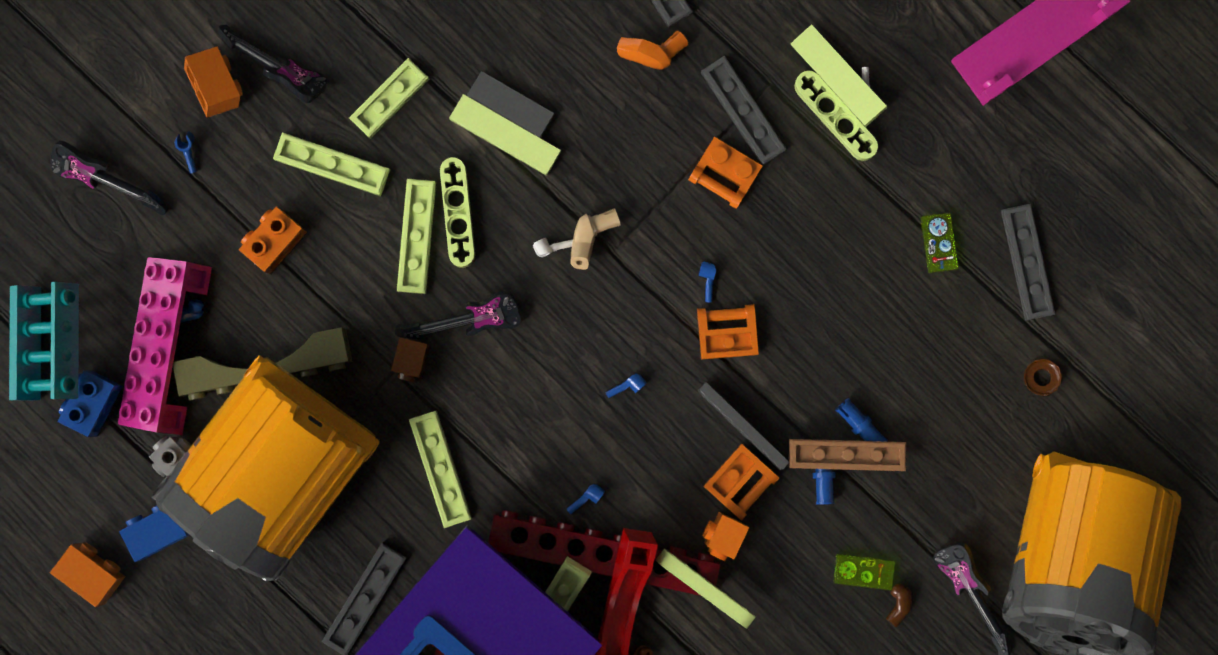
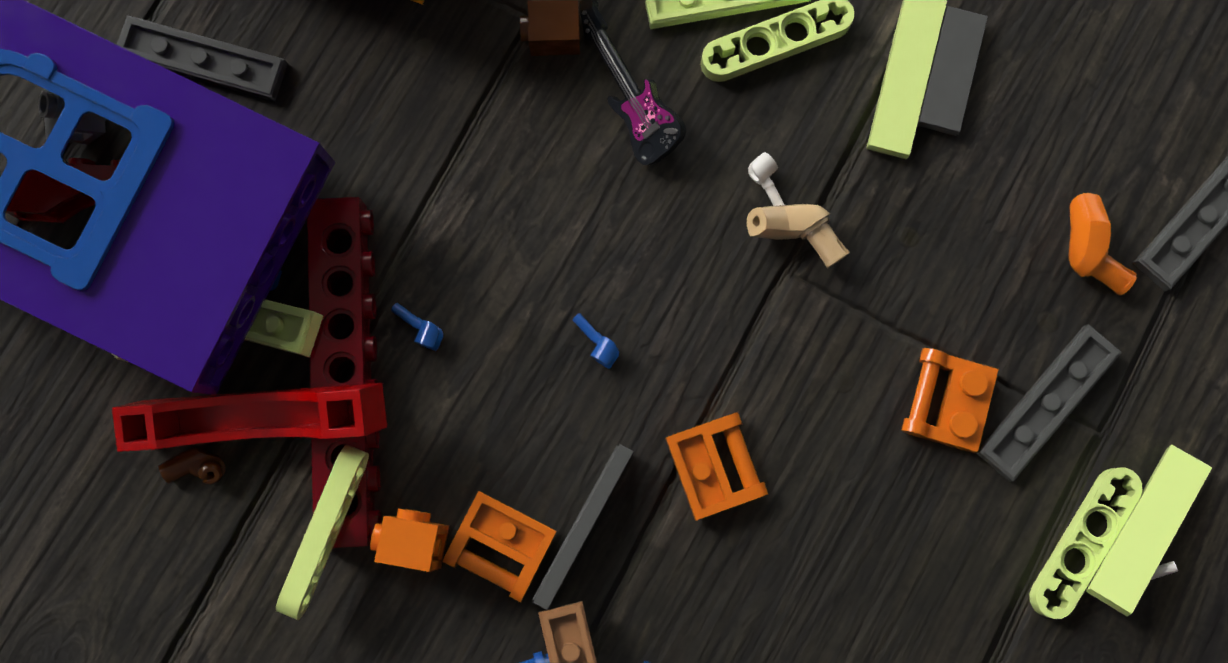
camera: 70 degrees right, 5 degrees down
yellowish green tile [409,411,472,528] -> none
blue hand [698,262,716,302] -> none

